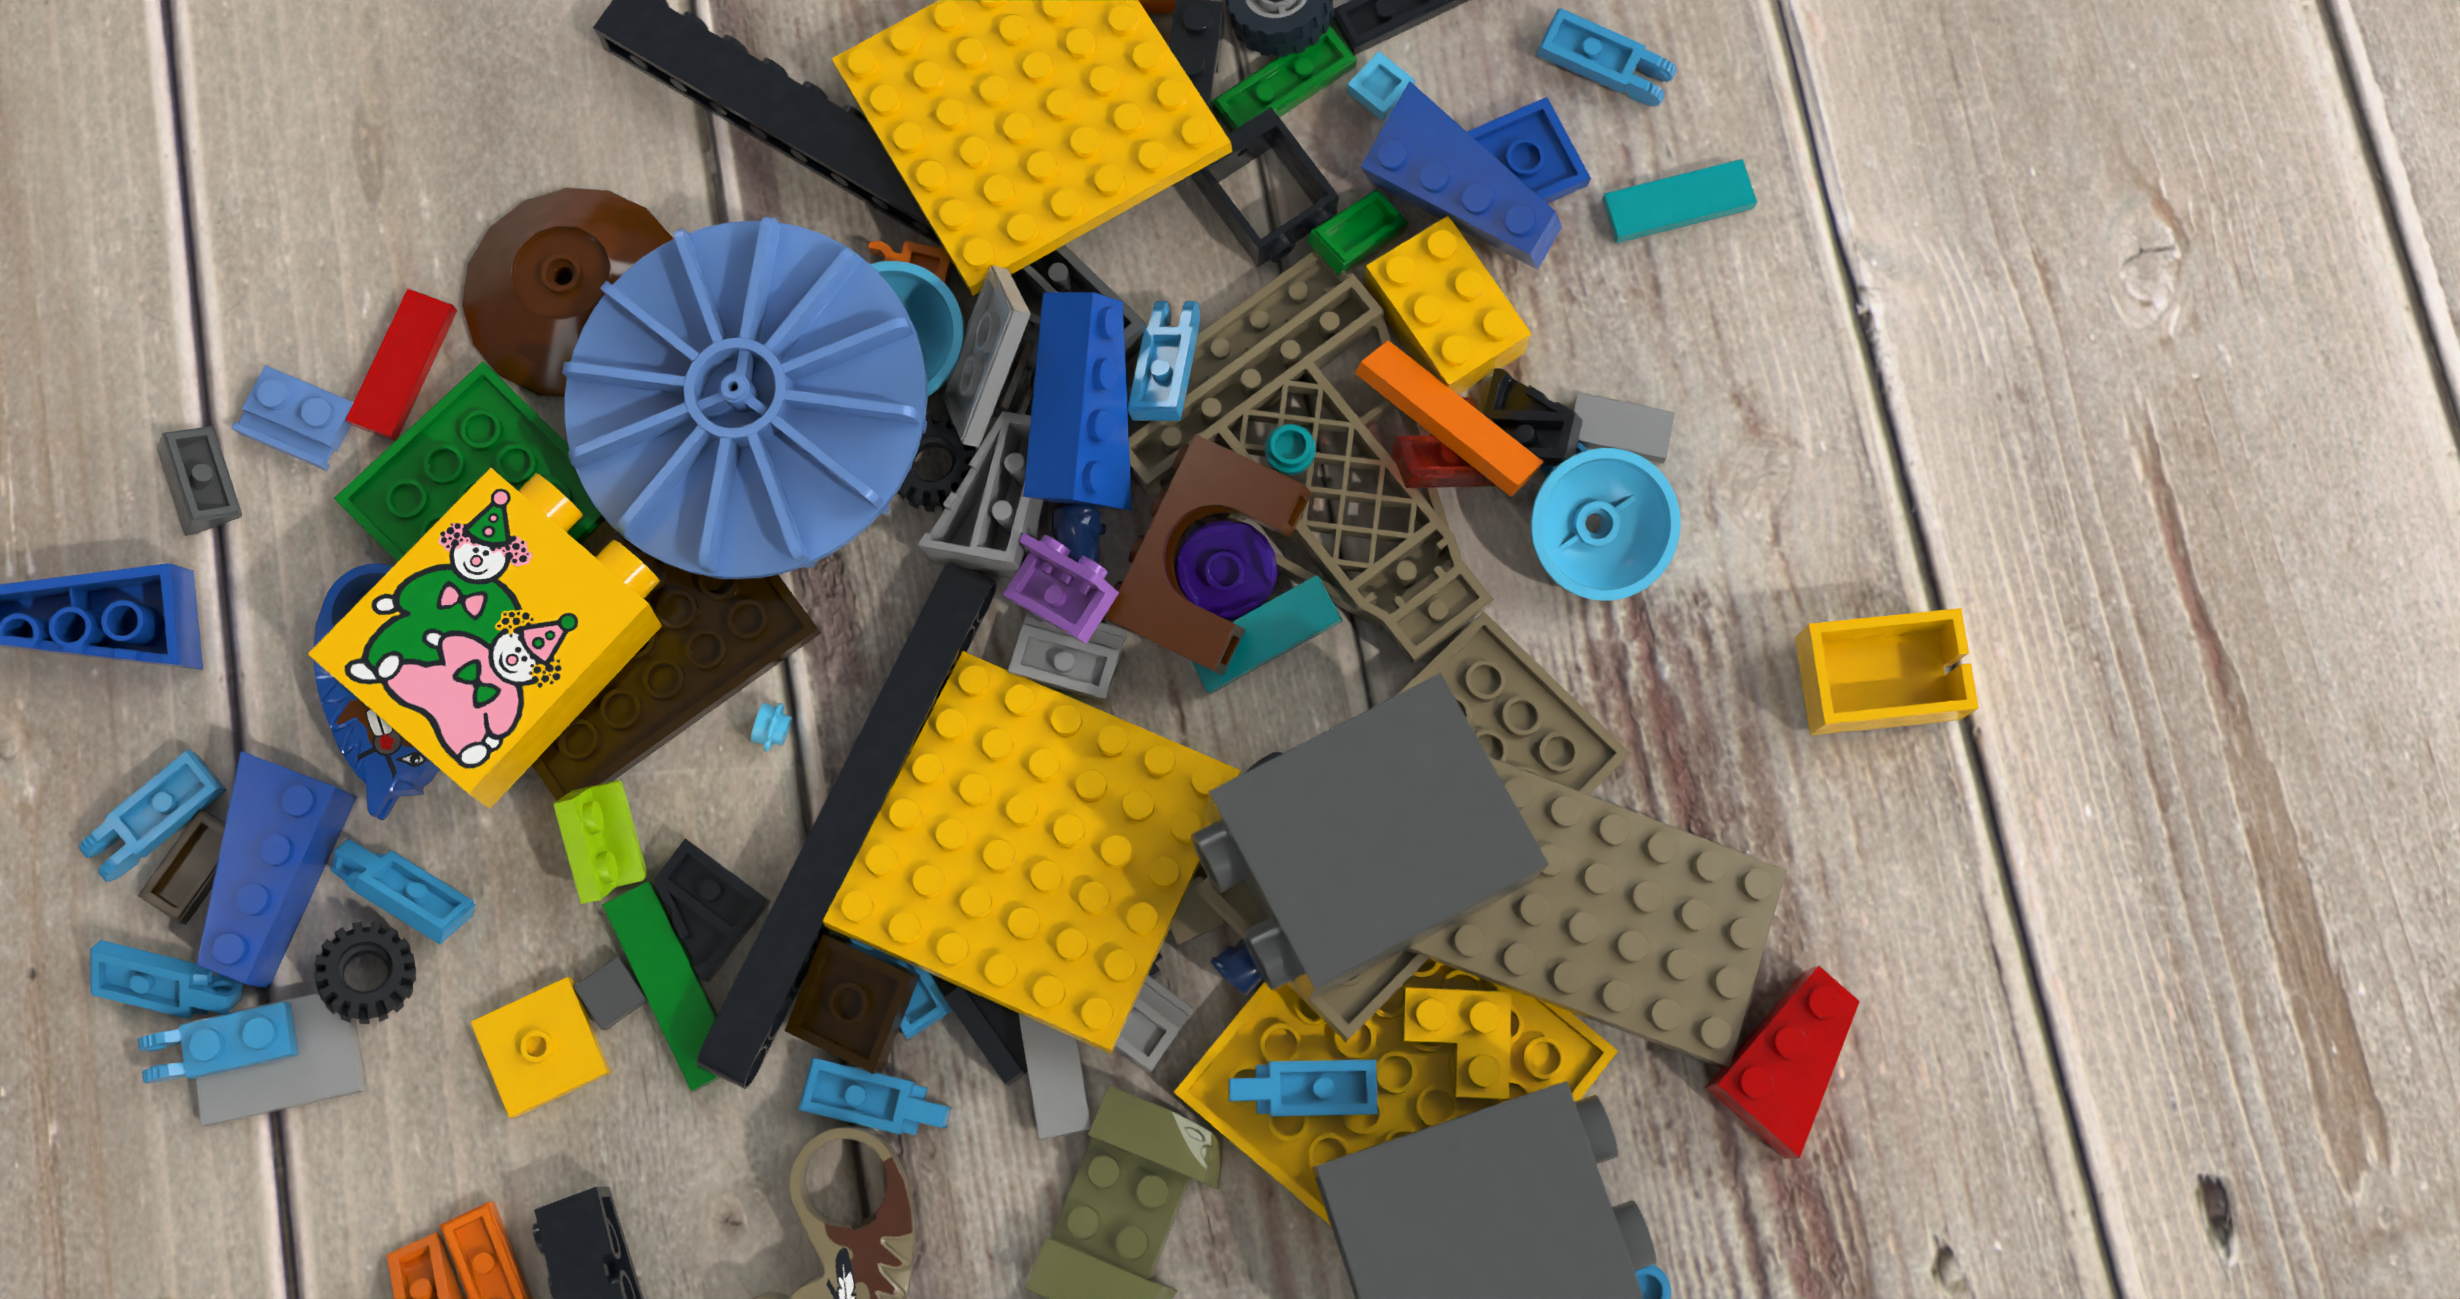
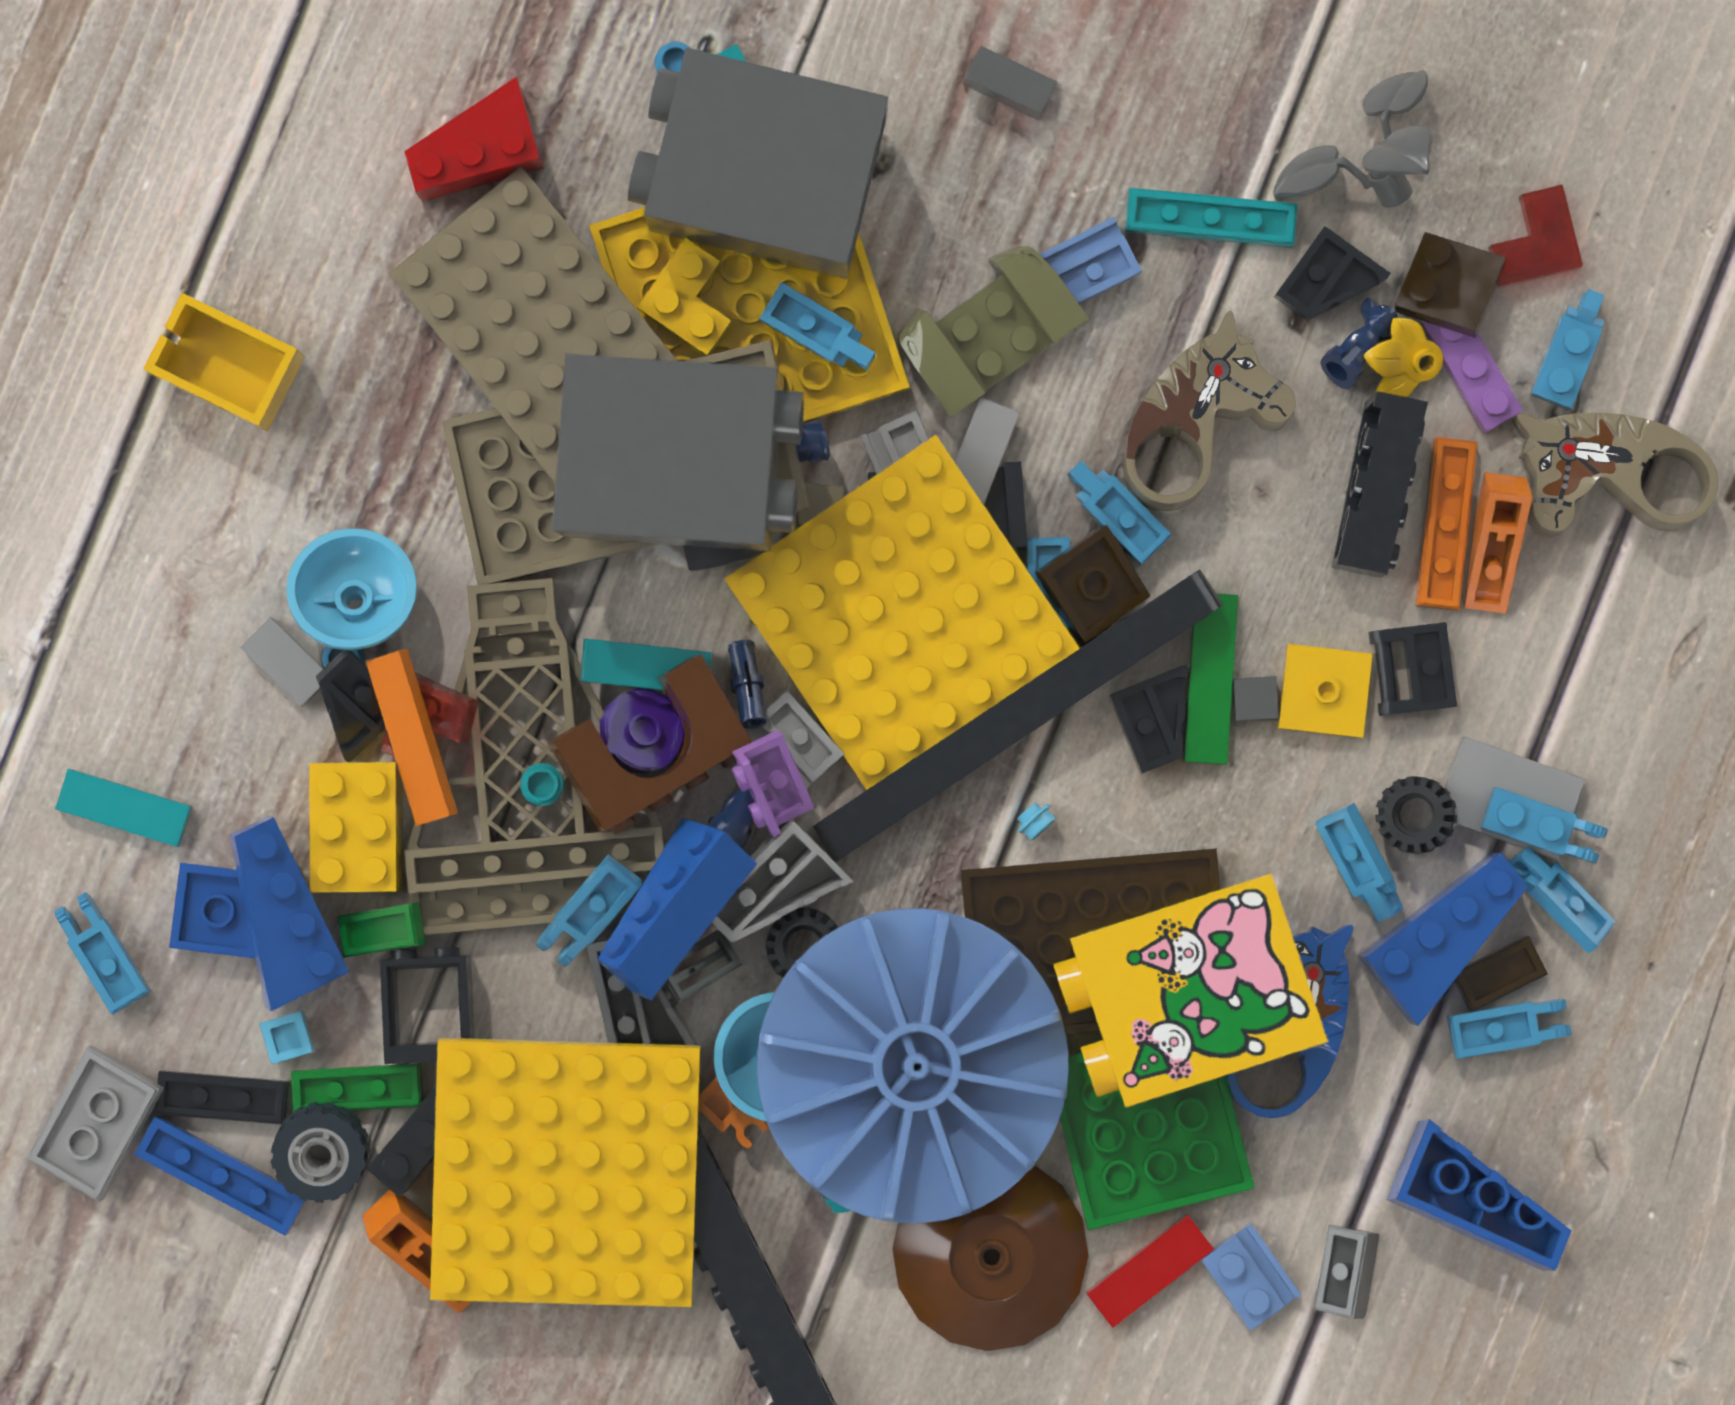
camera: 150 degrees left, 10 degrees up
lime bracket [553,780,648,904] -> none
light grey tile [942,265,1031,447] -> none
none -> dark blue pin [728,640,767,729]
none -> black plate [1368,622,1457,716]

